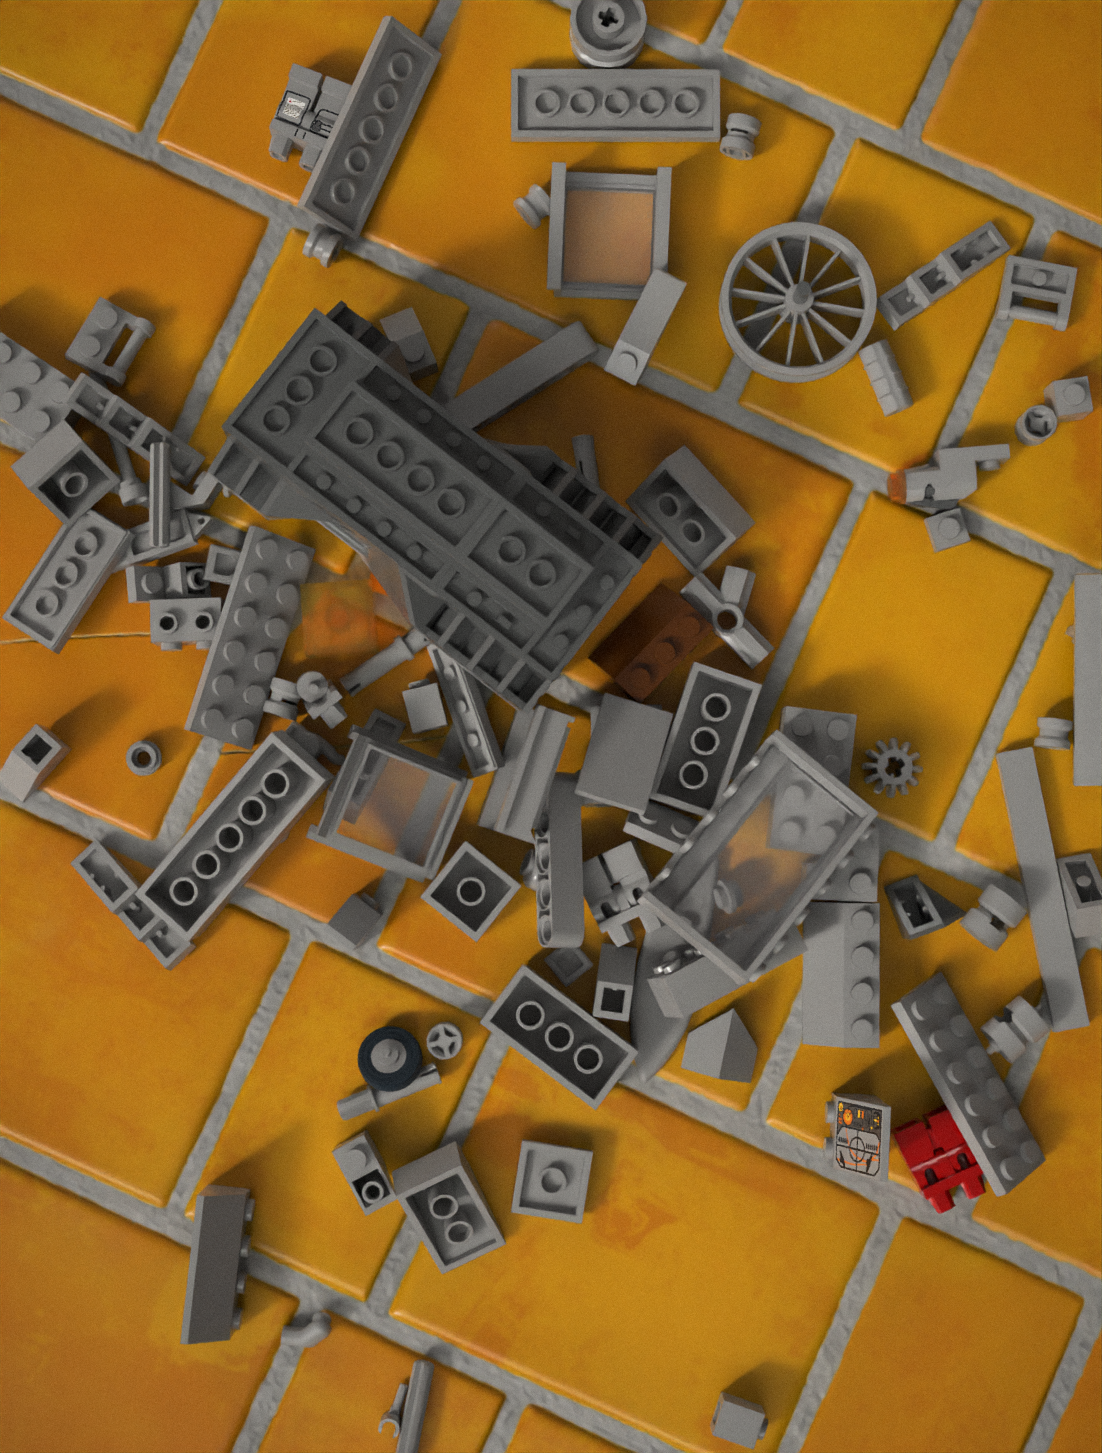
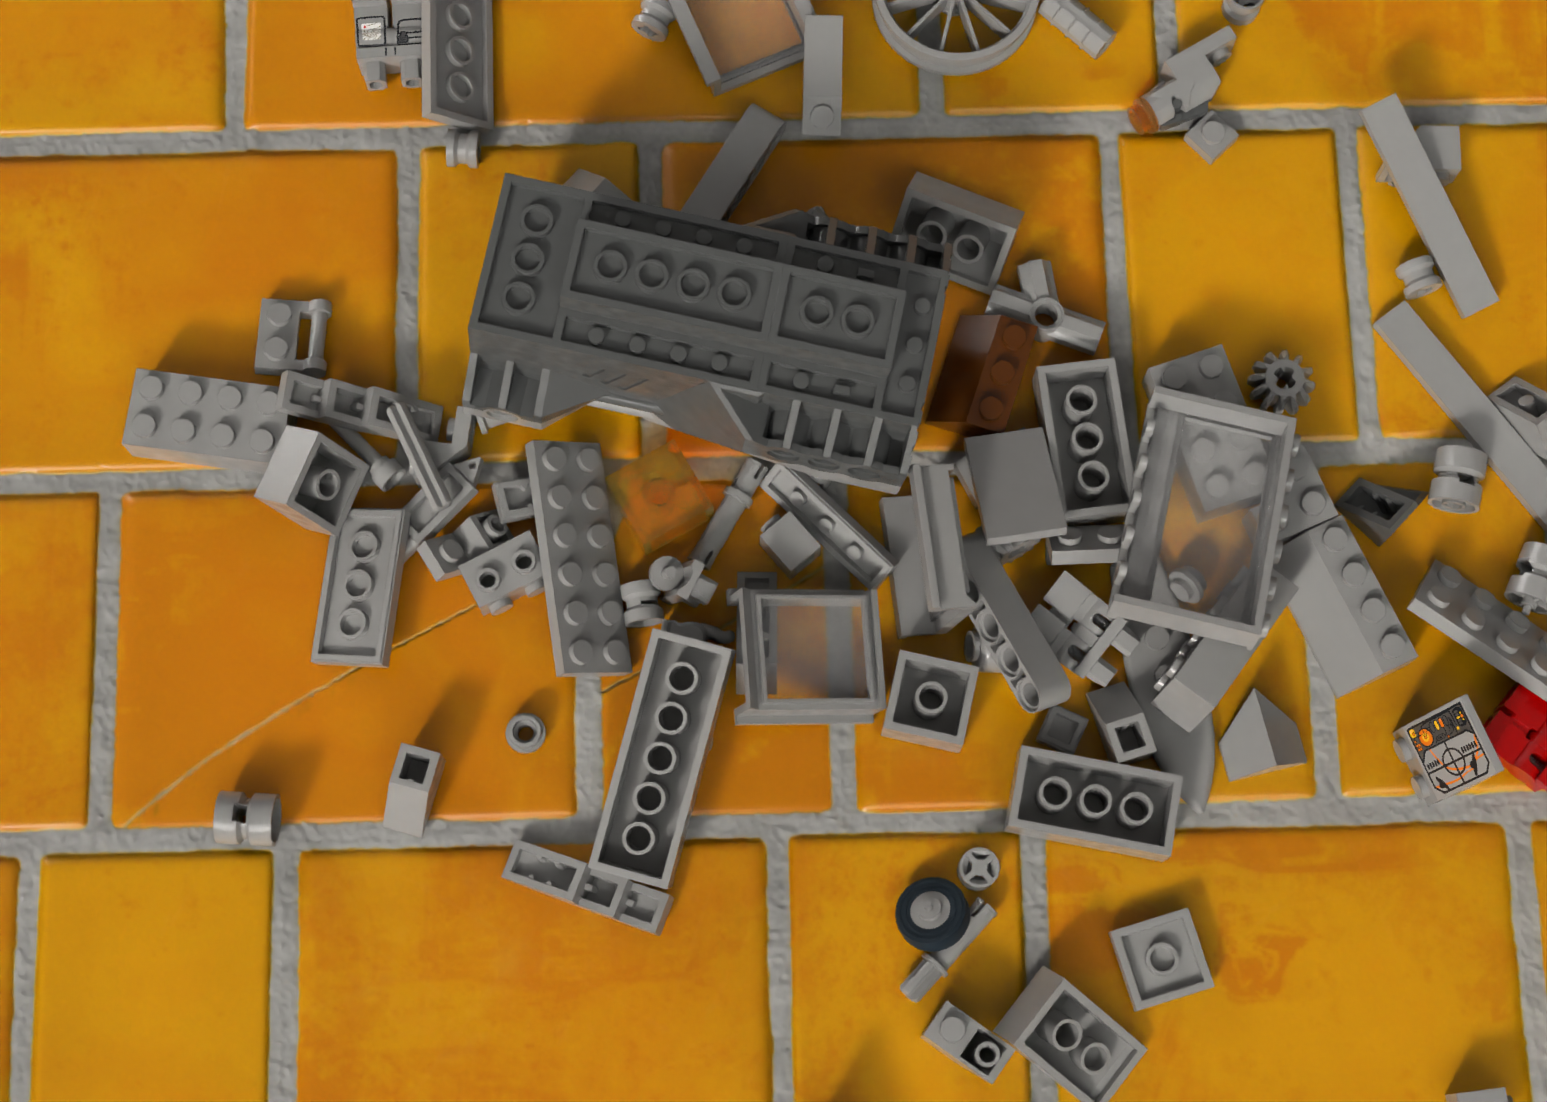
camera: 25 degrees left, 10 degrees down
light grey slope [323,892,383,951] -> none

